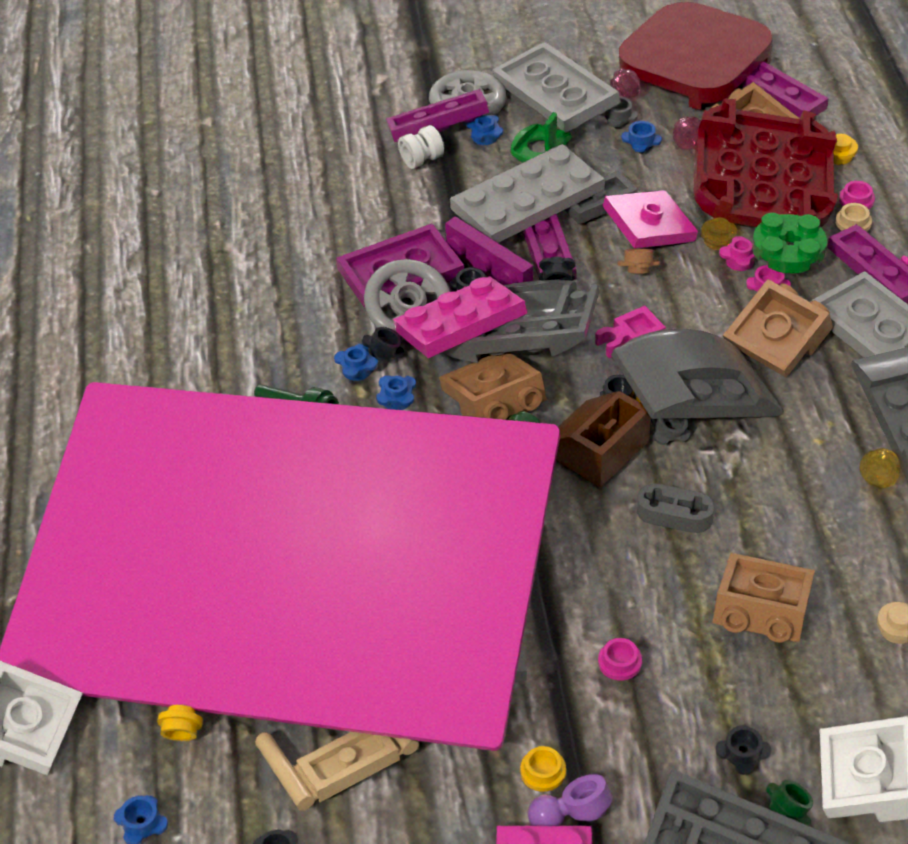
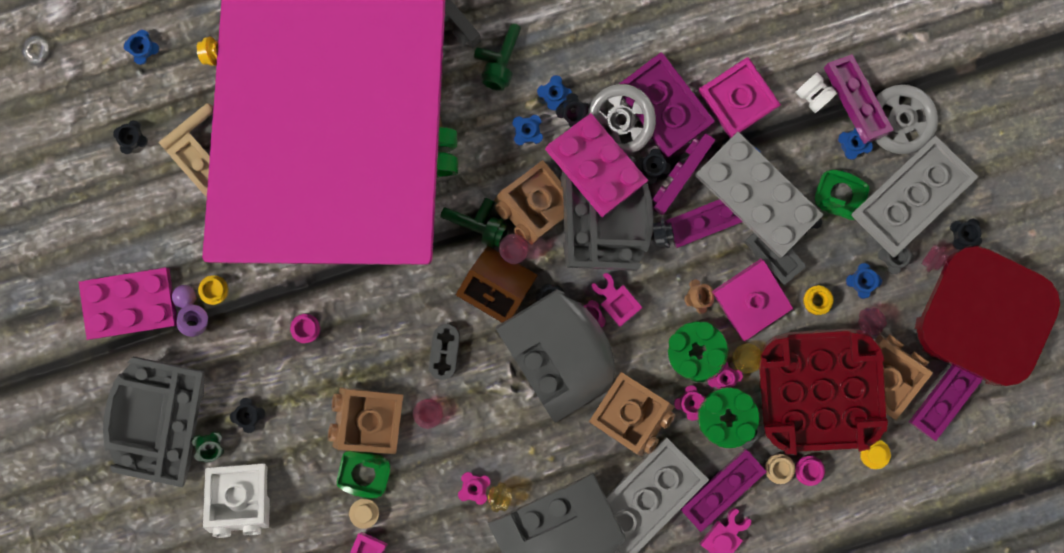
camera: 80 degrees right, 40 degrees up
none -> green piece [337,451,390,499]
none -> clear pink plate [413,399,443,429]
none -> dark pink plate [458,472,490,505]
none -> clear pink plate [499,234,529,264]
none -> green plate [668,322,729,382]
none -> dark pink plate [698,57,781,139]
none -> yellow plate [803,285,834,315]
none -> black plate [950,218,982,250]

